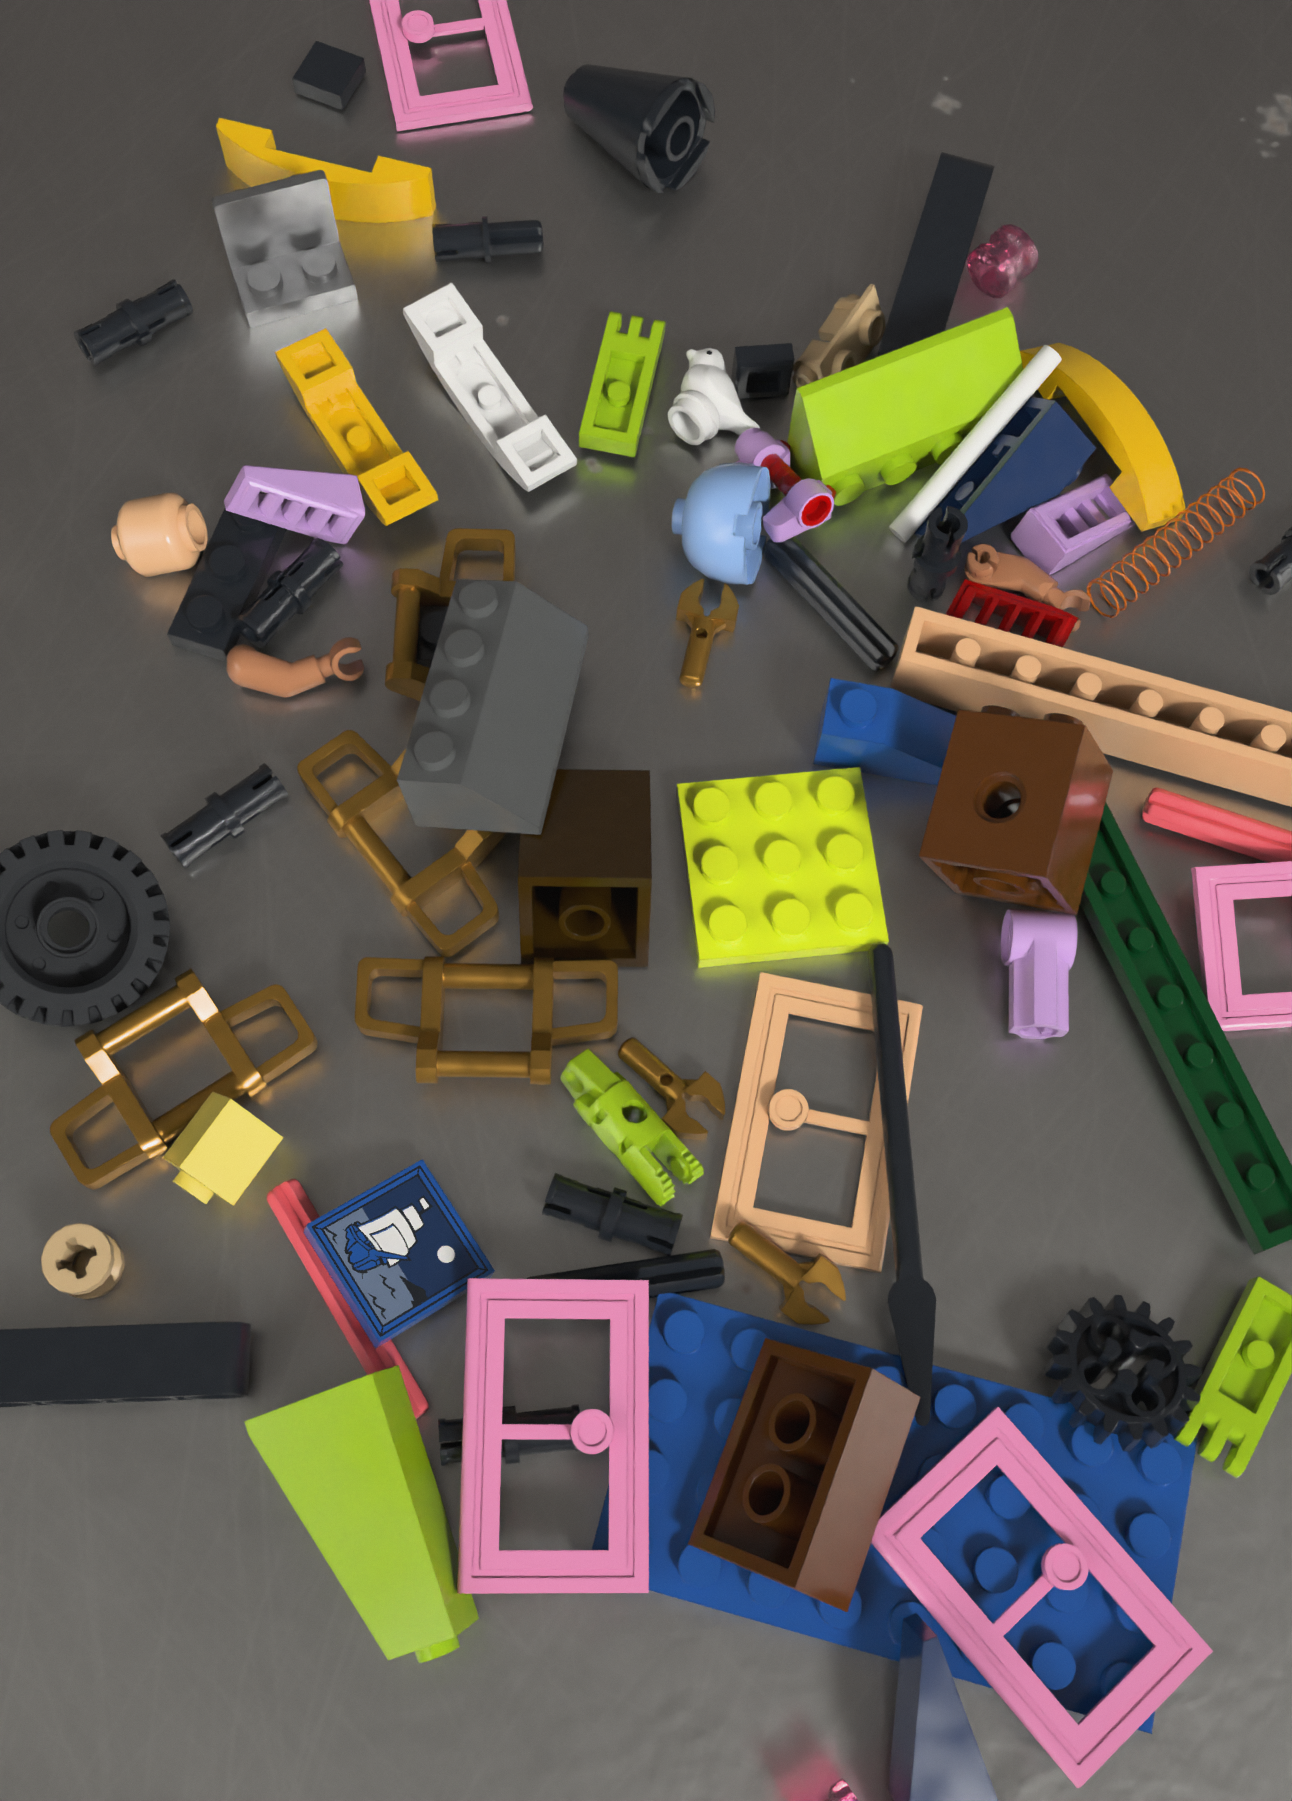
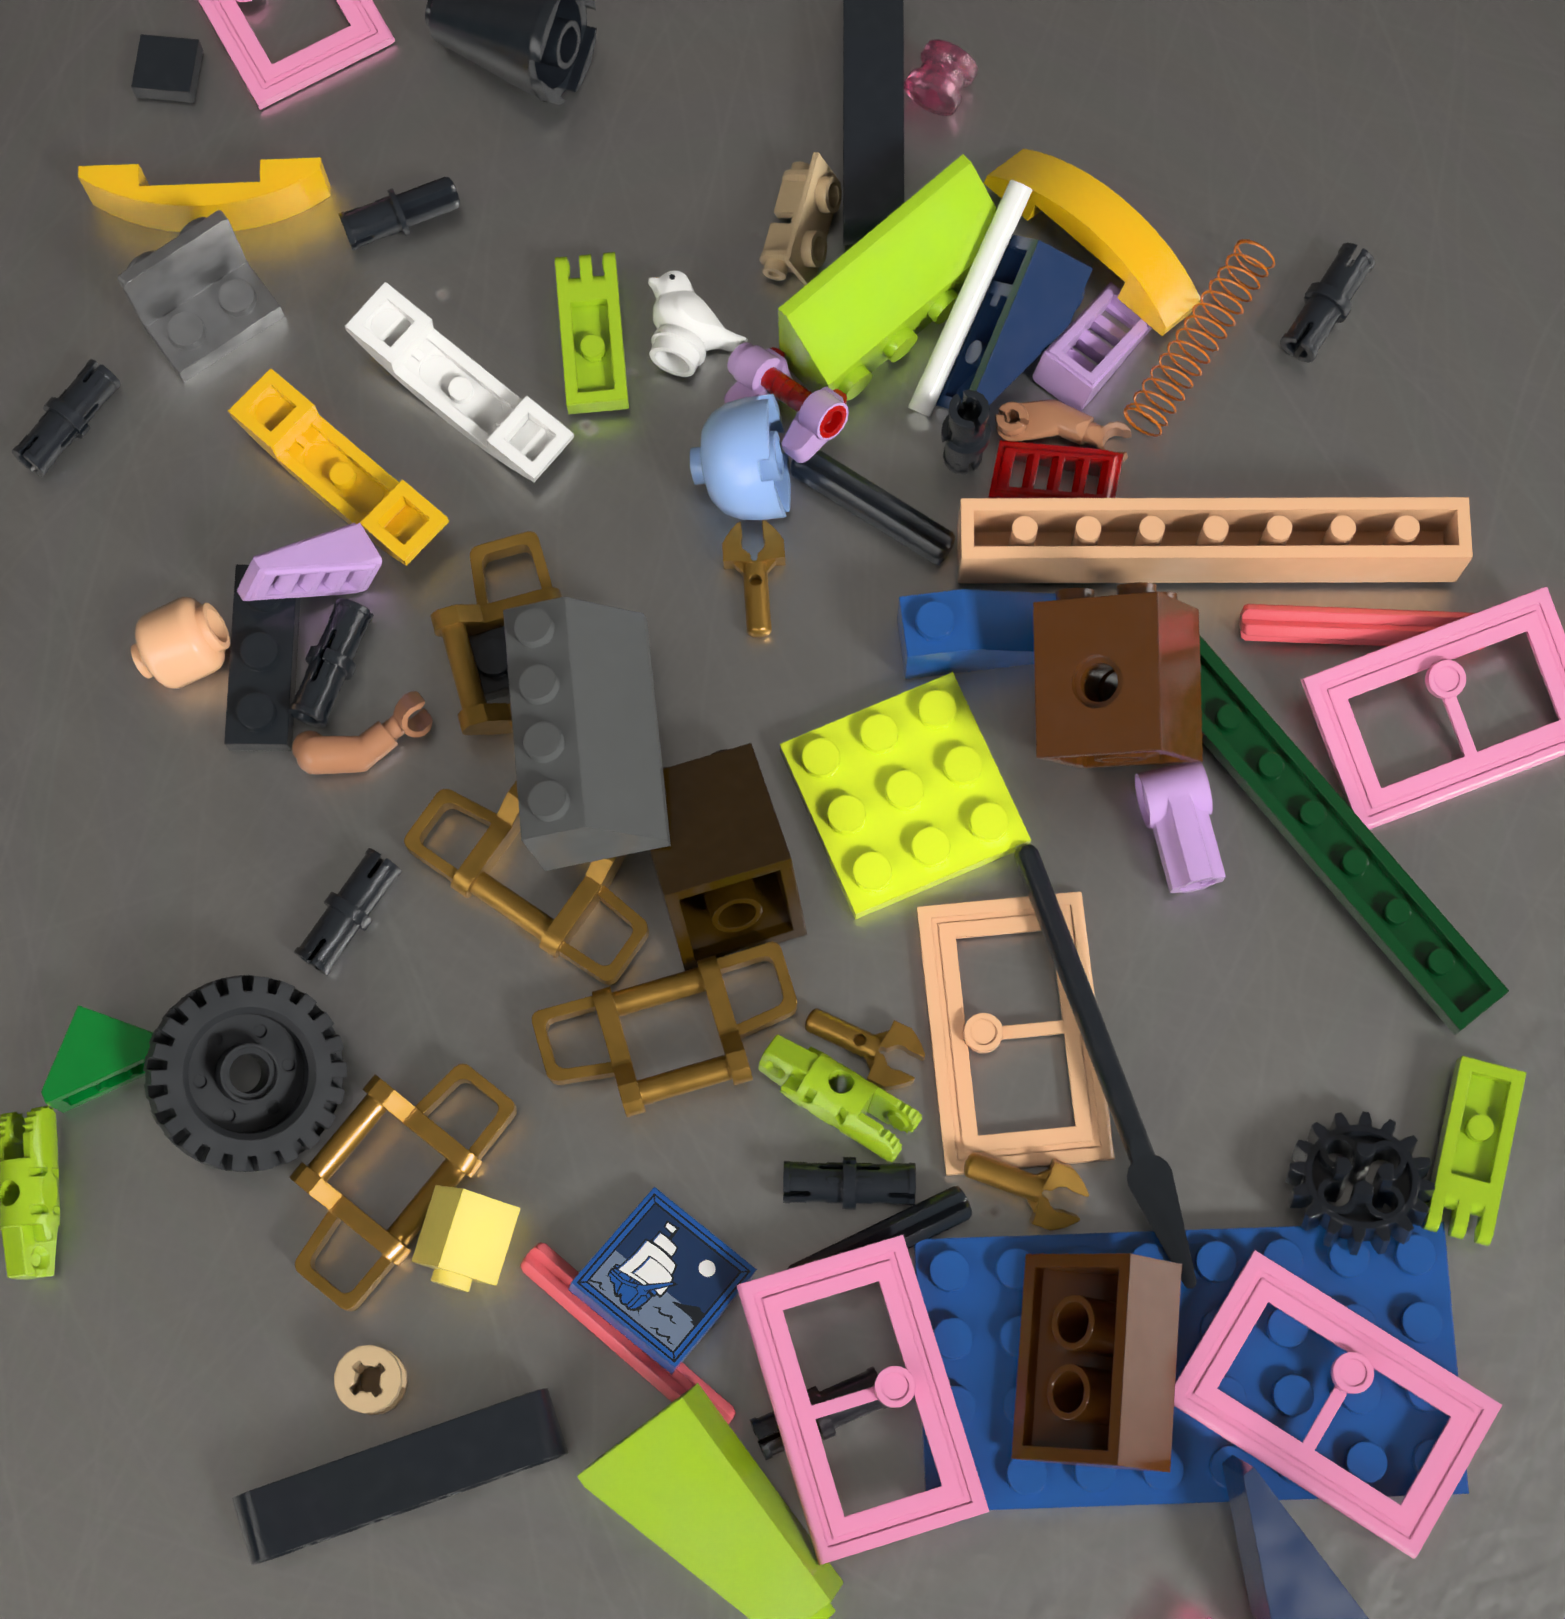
camera: 10 degrees left, 5 degrees up
black tile [731,343,795,399] -> none

